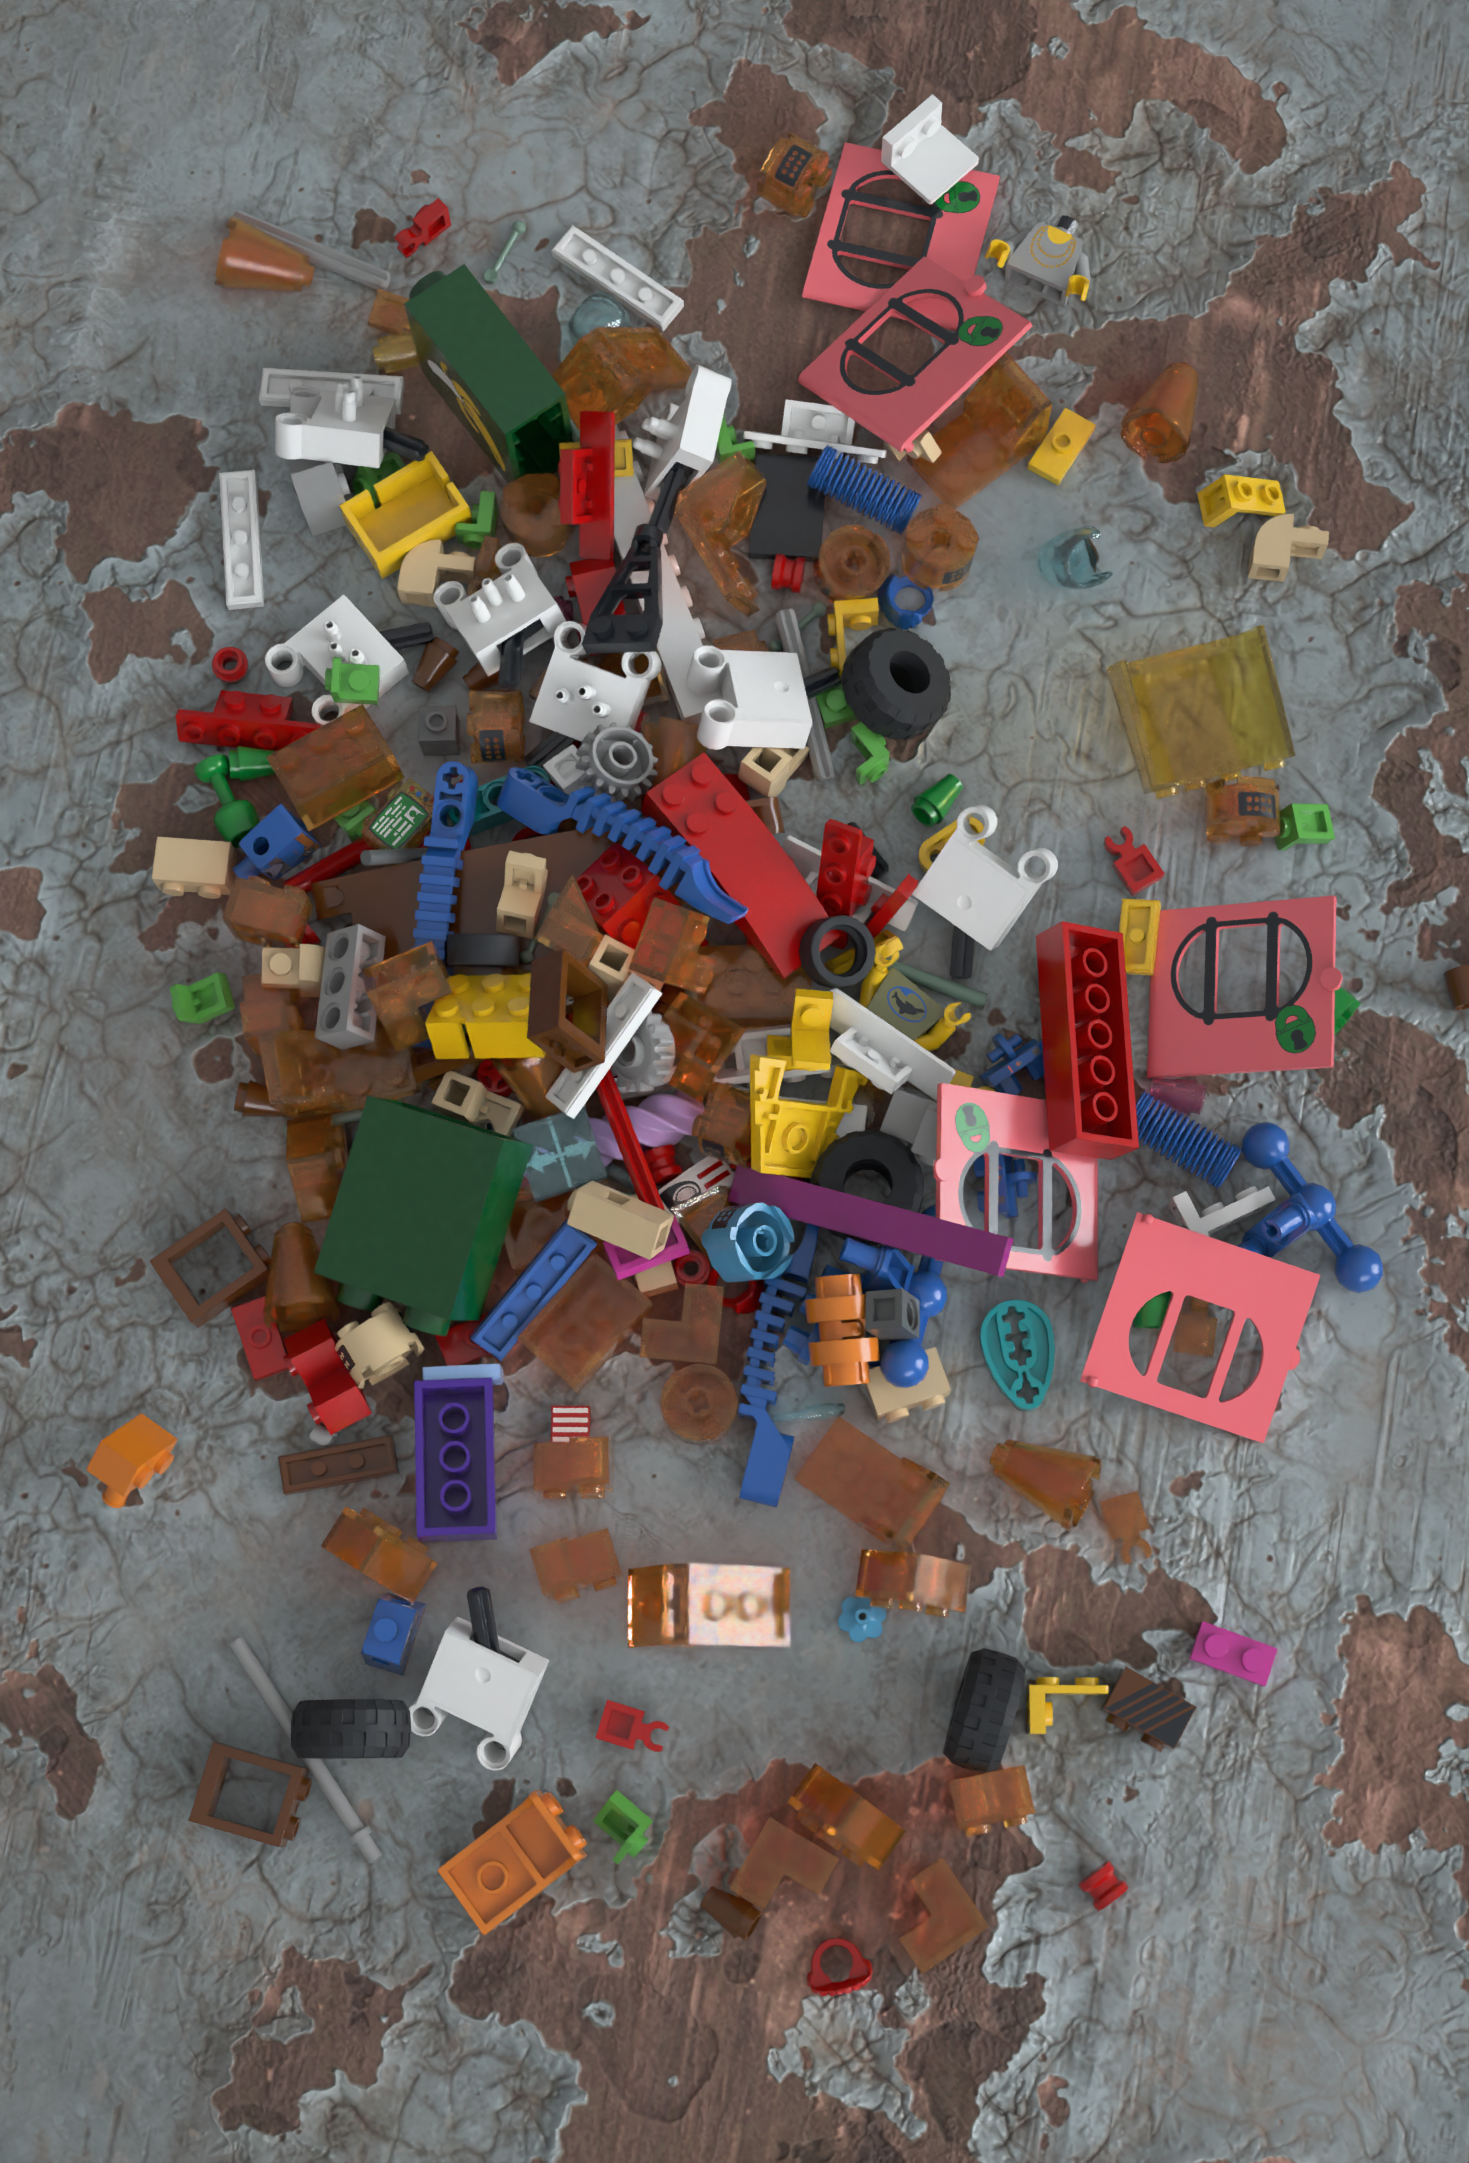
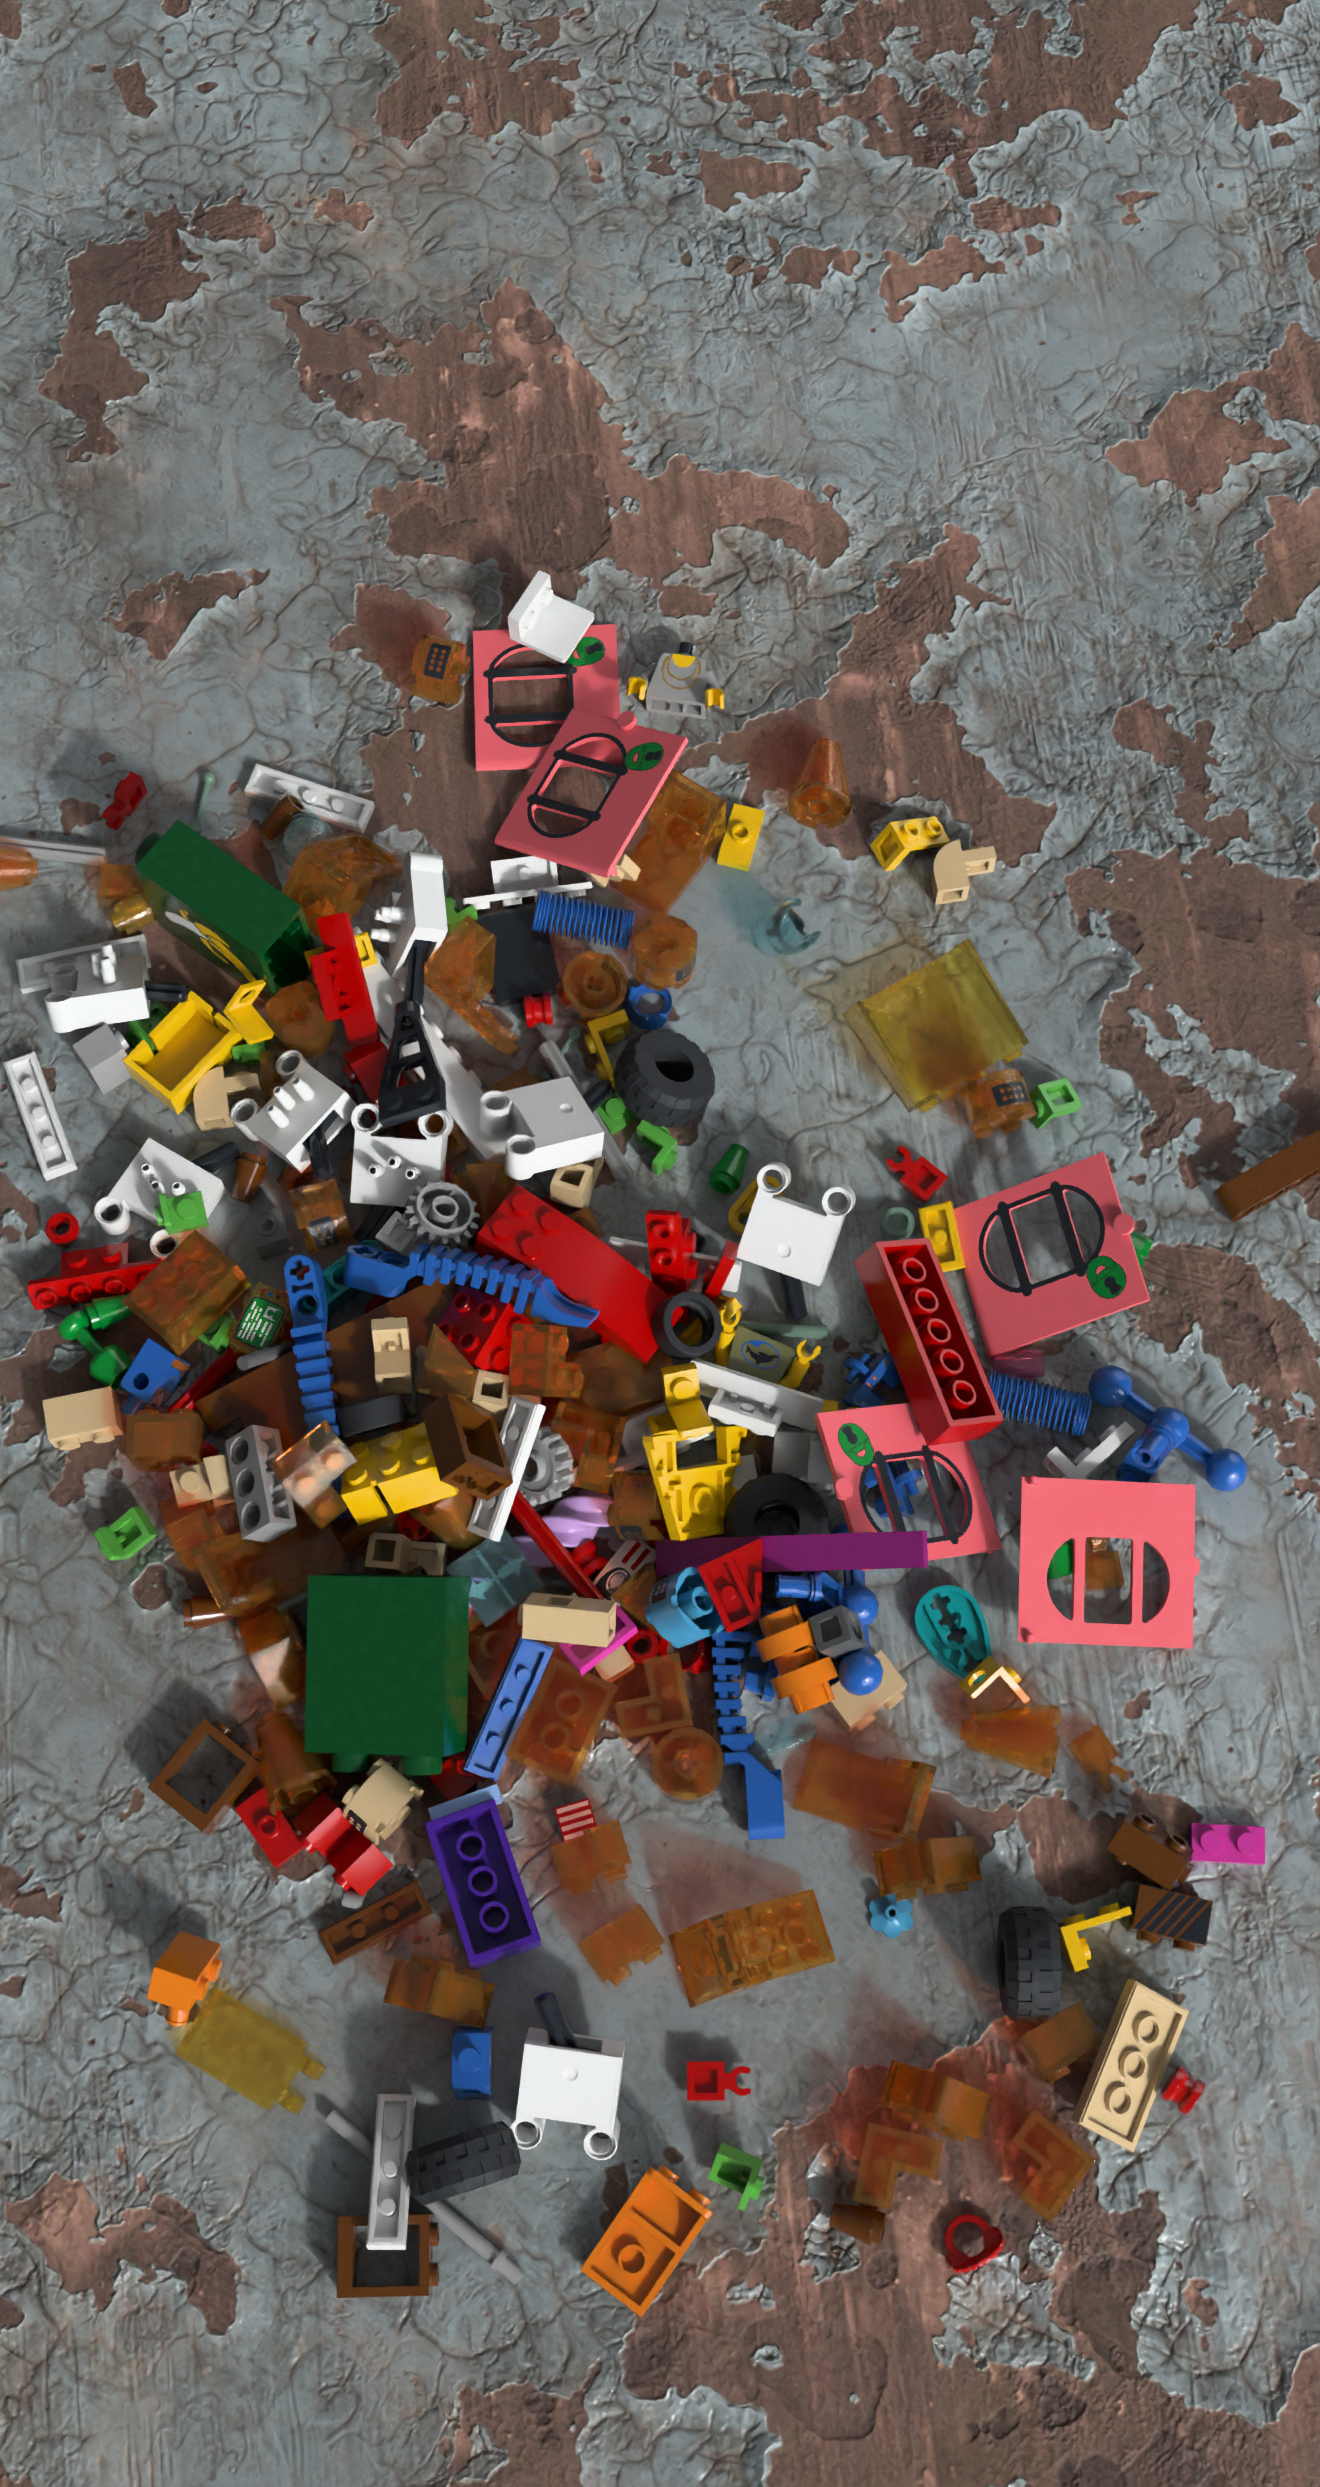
camera: 20 degrees left, 5 degrees down
none -> clear yellow tile [174,1987,326,2115]
none -> yellow bracket [223,979,274,1045]
none -> reddish brown cone [259,793,306,840]
none -> white tile [366,2094,416,2250]
none -> red wing [697,1538,763,1633]
none -> sand green tile [880,1206,915,1241]
none -> yellow bracket [958,1656,1030,1704]
none -> tan tile [1071,1979,1189,2152]
none -> reddish brown brick [1106,1809,1194,1891]

